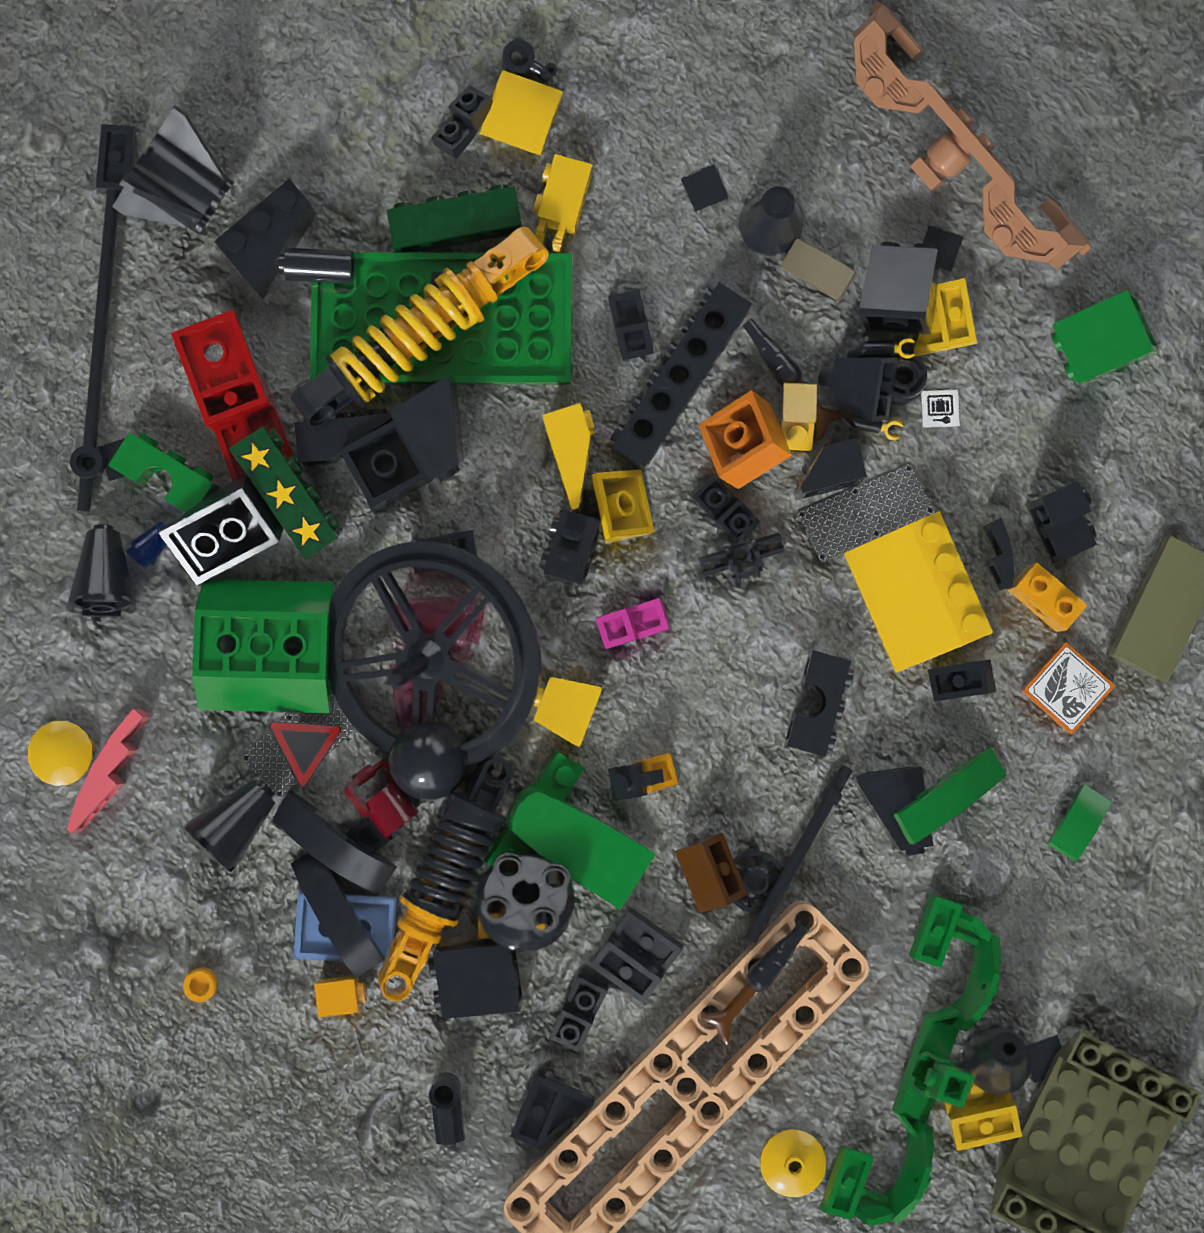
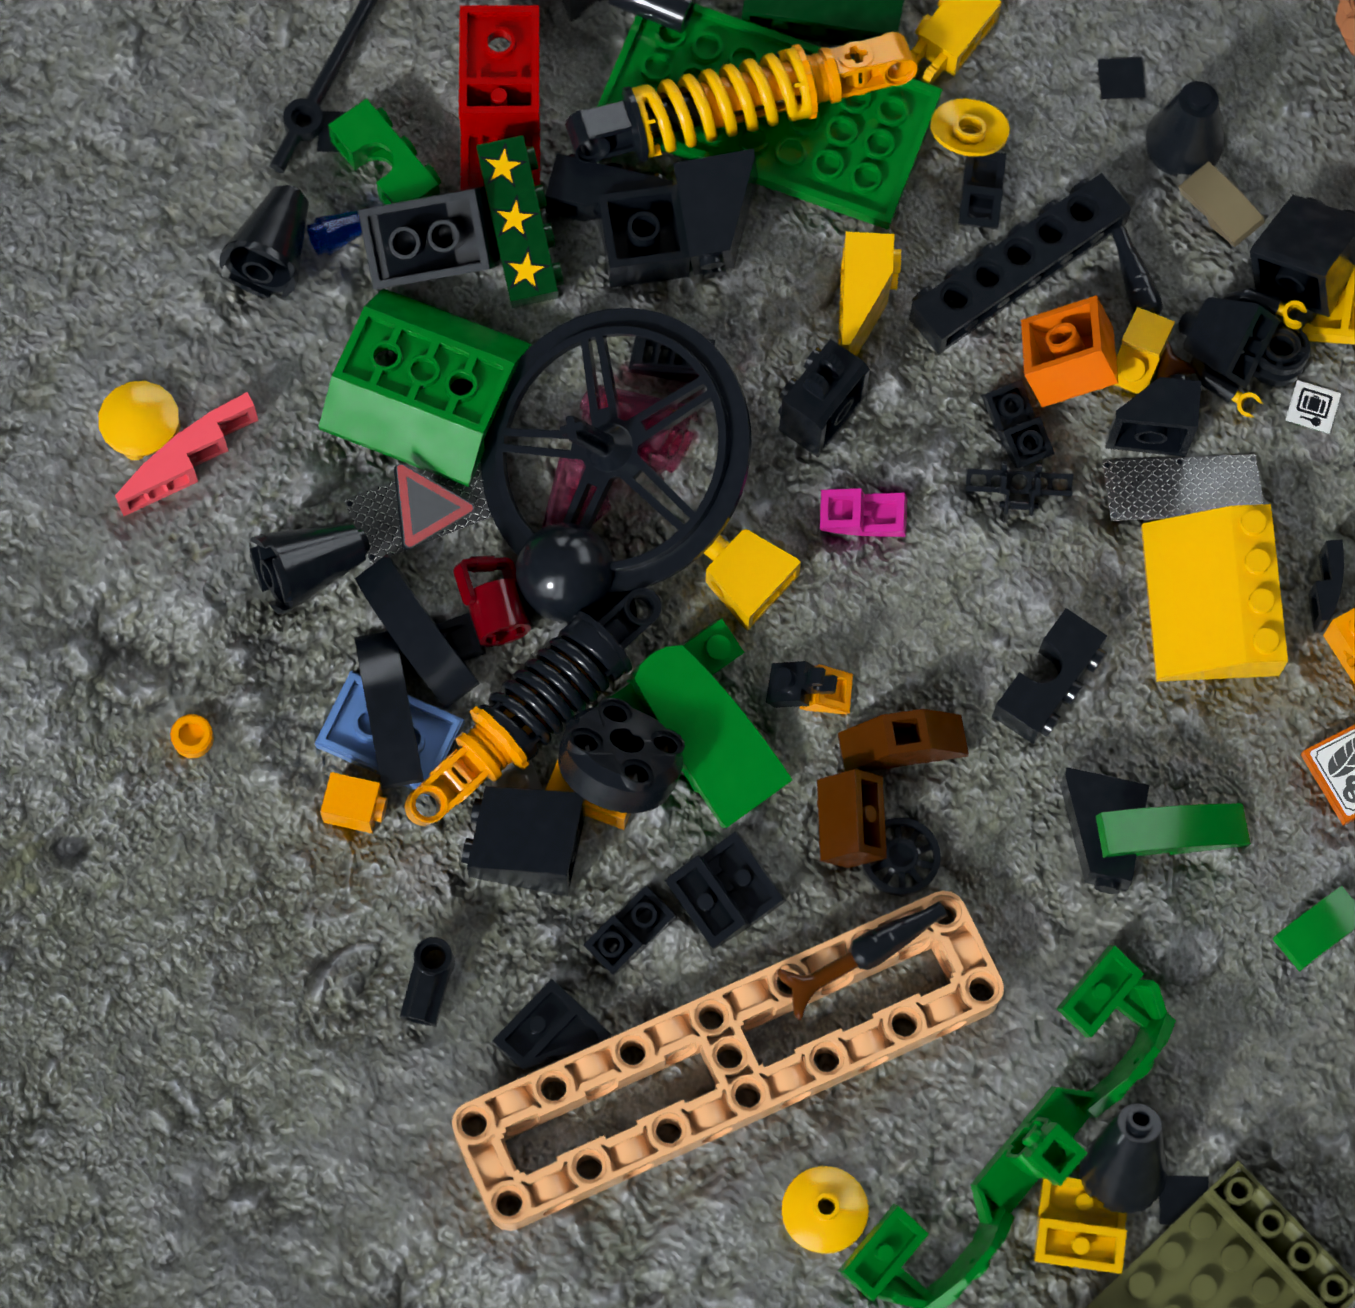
camera: 15 degrees right, 15 degrees down
yellow slope [591,469,655,543] -> none
black bar [745,764,853,943] -> none
black slope [928,659,997,702] -> none
none -> reddish brown slope [838,709,969,772]
none -> yellow dish [931,98,1010,156]

